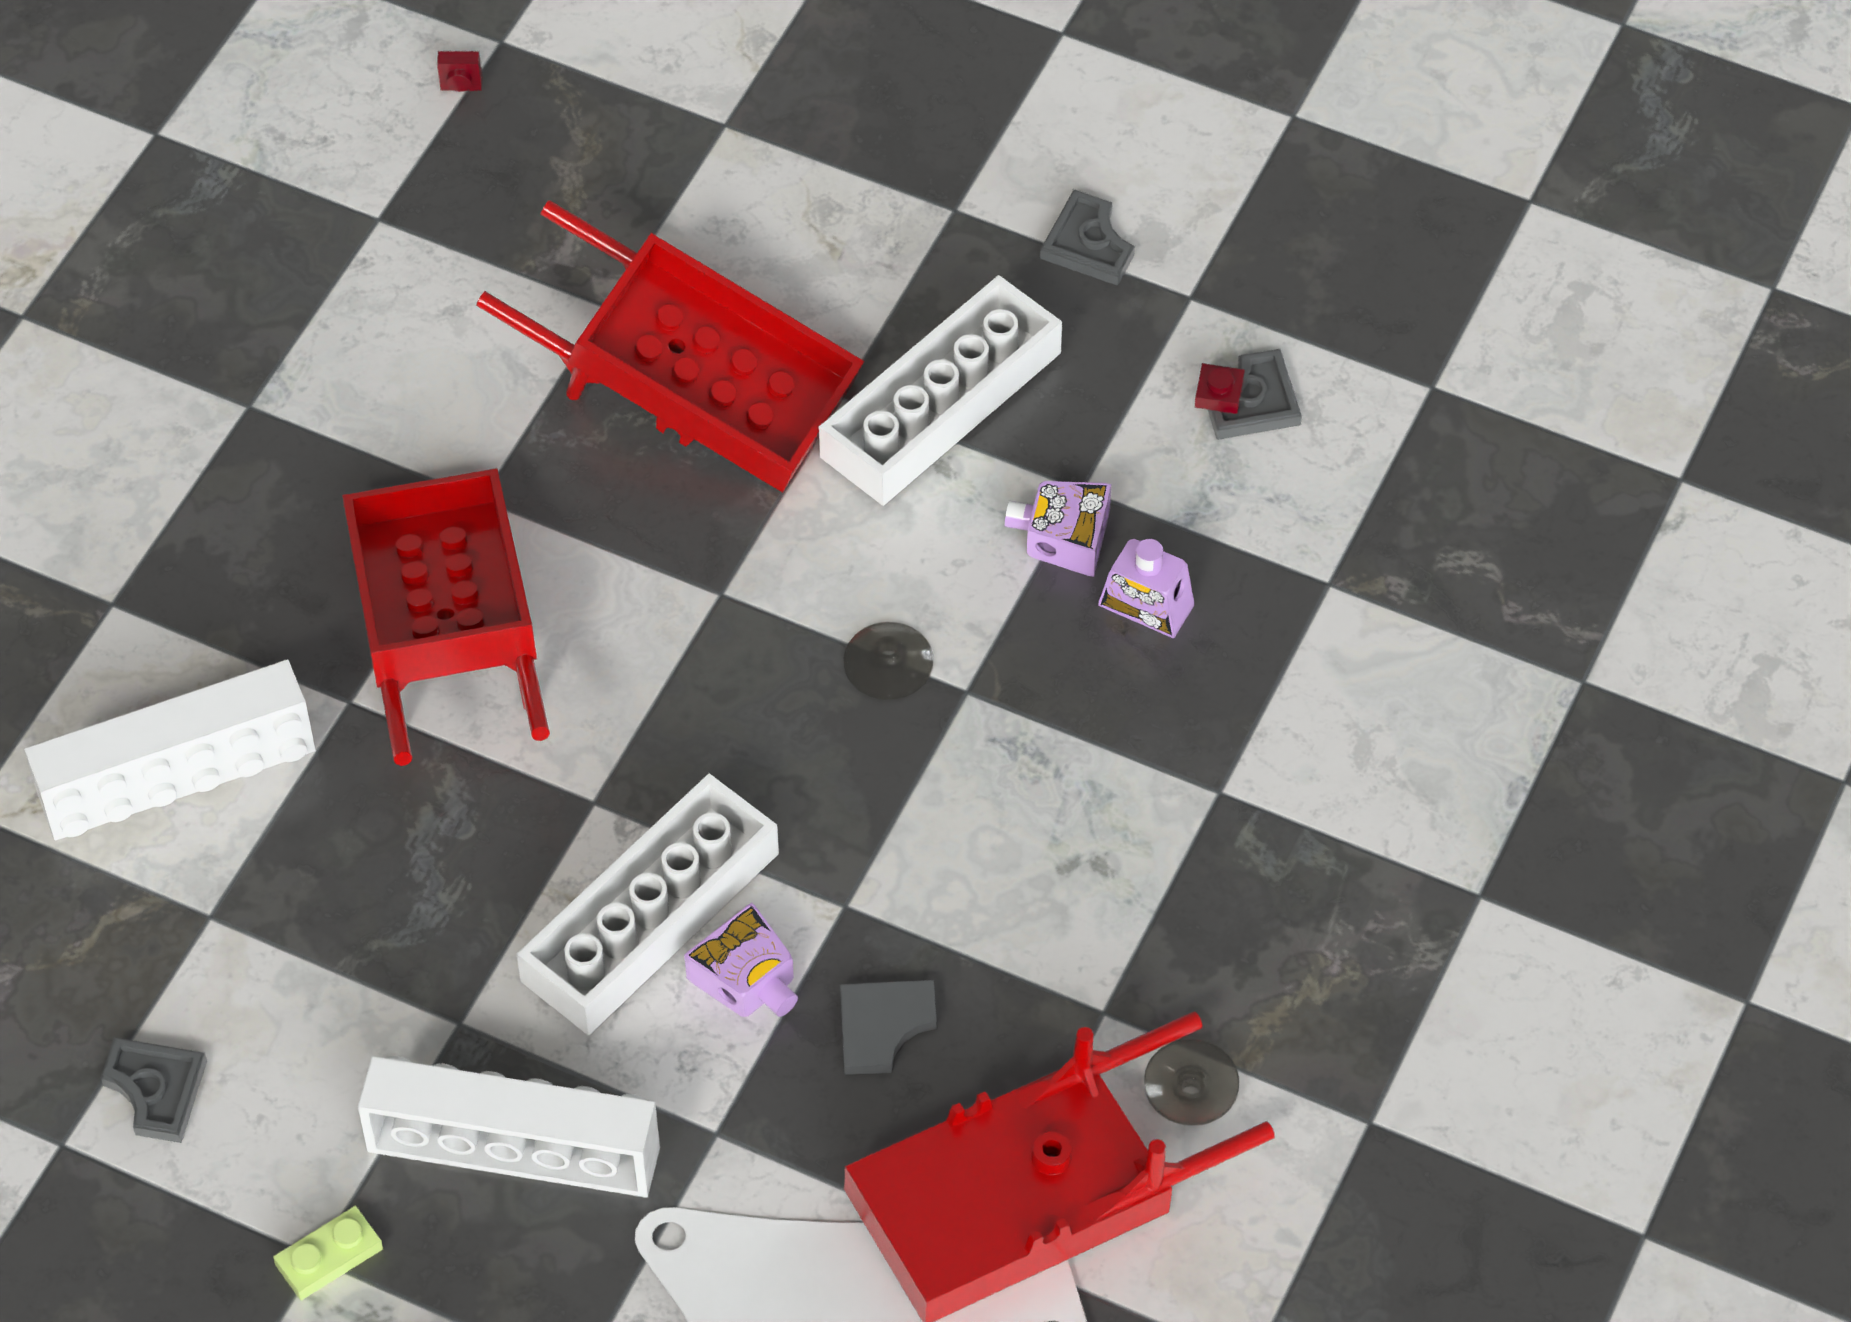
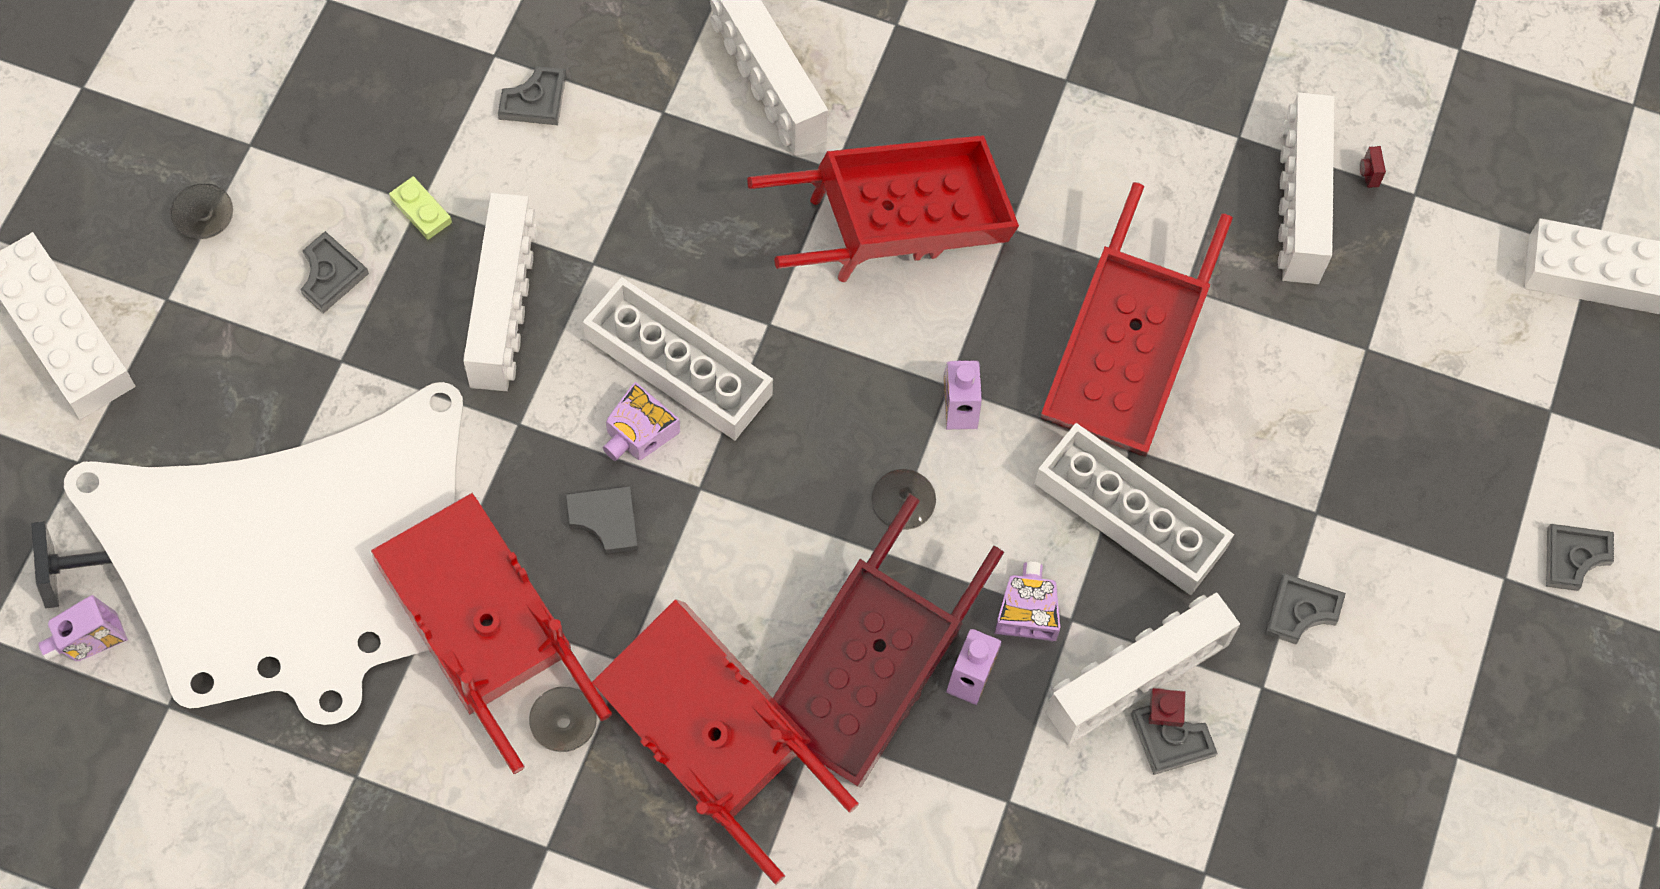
camera: 80 degrees right, 10 degrees up
none -> red piece [592,599,859,885]
none -> dark red piece [773,494,1005,787]
none -> lavender torso [943,361,981,430]
none -> white brick [1046,592,1240,745]
none -> white brick [1278,92,1334,284]

